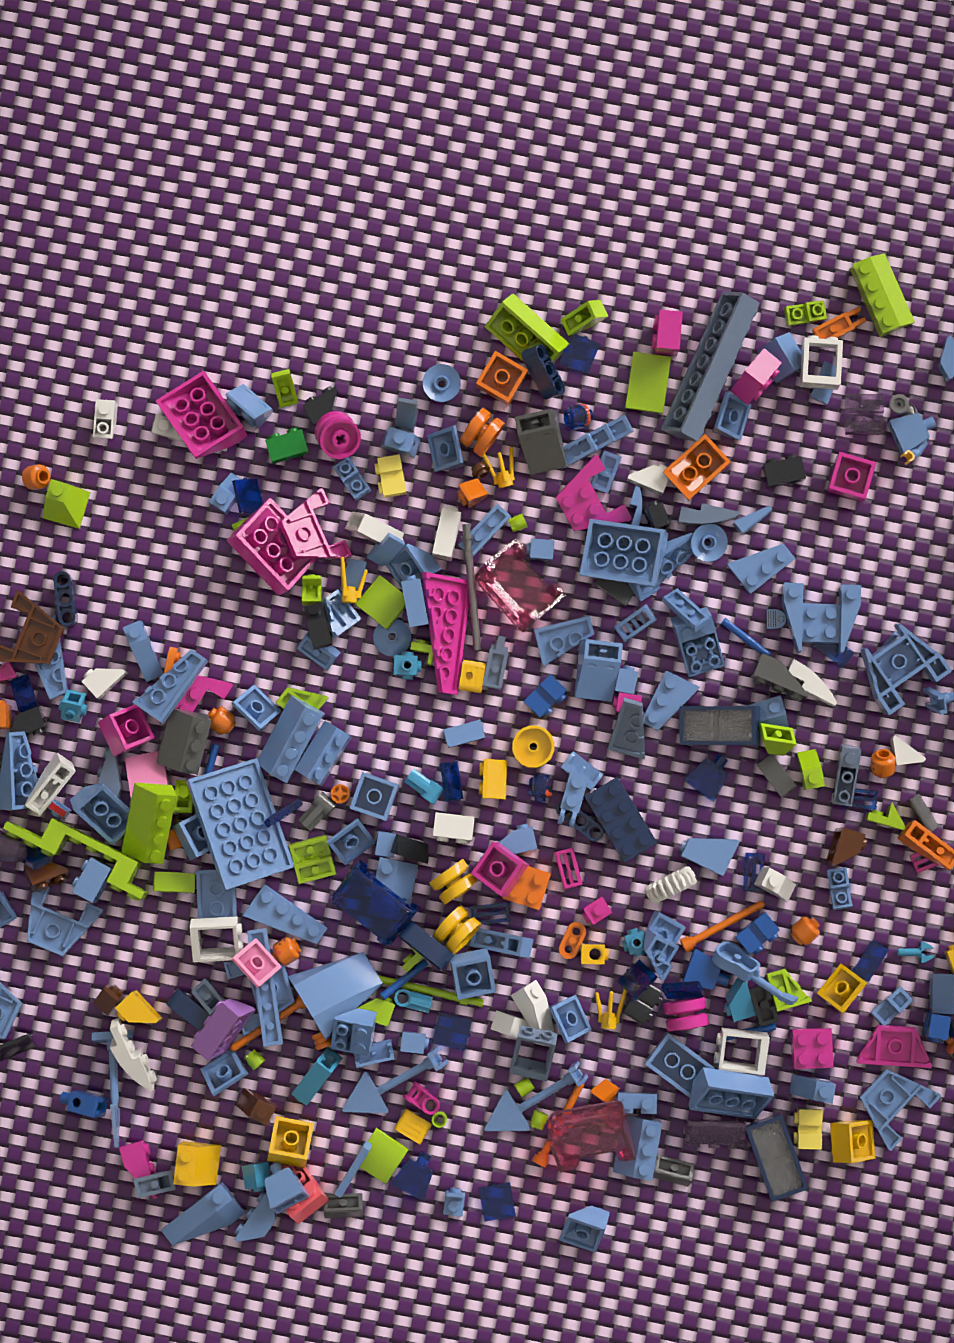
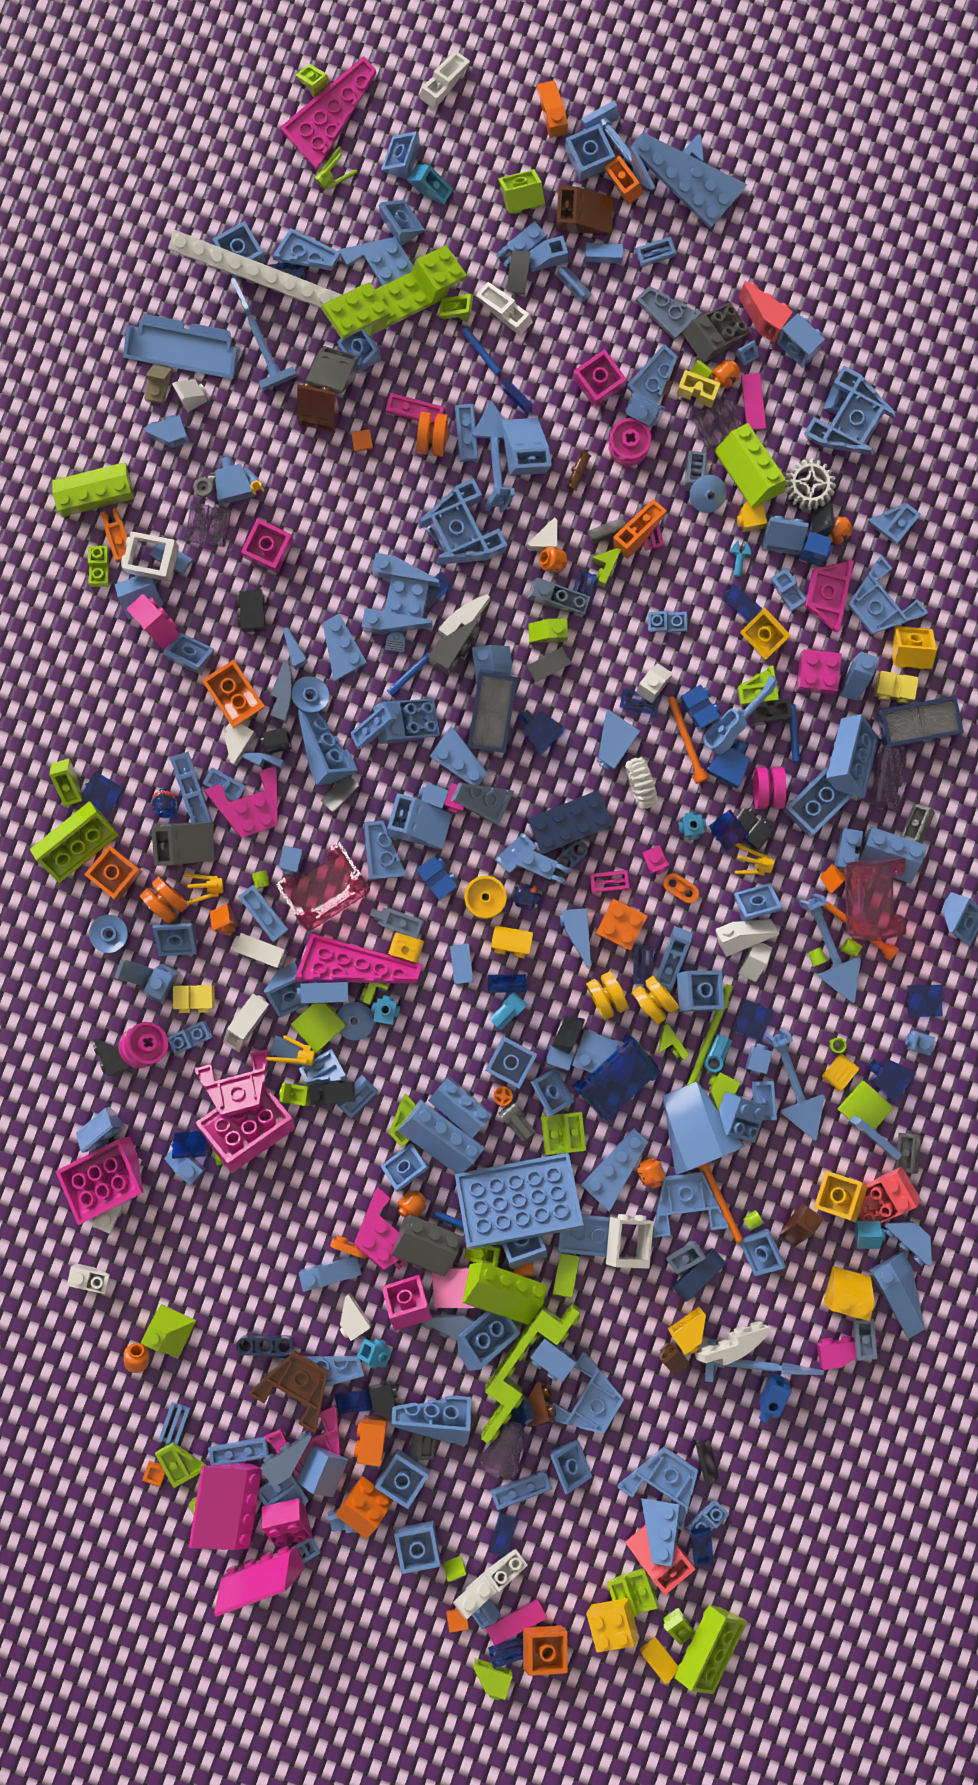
camera: 80 degrees left, 0 degrees up
white slope [25,753,76,816] -> none
plate [48,800,72,818] -> none
medium blue wing [132,649,208,724] -> none
medium lavender slope [191,998,256,1061] -> none
bright pink slope [232,938,281,988] -> none
medium blue plate [247,928,283,1047] -> none
clear blue tile [264,798,303,827] -> none
medium blue torso [264,1163,310,1214] -> none
green brick [265,428,309,464] -> none
lime slope [271,369,298,408] -> none
dark azure slope [292,1047,343,1106] -> none
orange wheel [311,1032,332,1050] -> none
medium blue slope [366,532,405,567] -> none
blue bar [380,959,429,1000] -> none
dark blue beam [398,921,454,971] -> none
dark pink piece [403,1081,440,1115] -> none
white brick [433,812,475,844] -> none
flat silver bar [461,524,481,650] -> none
reddish brown plate [471,462,490,479] -> none
dark pink brick [471,842,529,897] -> none
sand blue window [509,1025,558,1082] -> none
dark blue beam [522,344,565,400] -> none
medium blue slope [580,519,668,587] -> none
yellow brick [581,944,609,964] -> none
medium blue slope [614,604,657,642] -> none
lime tile [625,352,671,414] -> none
medium blue slope [644,910,686,981] -> none
dark pink brick [651,310,683,356] -> none
sand blue brick [661,292,760,442] -> none
clear blue tile [661,981,705,999] -> none
white window [714,1028,770,1075] -> none
dark azure slope [724,977,756,1022] -> none
lime slope [759,723,796,756] -> none
orange head [791,917,820,945] -> none
reddish brown slope [825,827,867,866] -> none

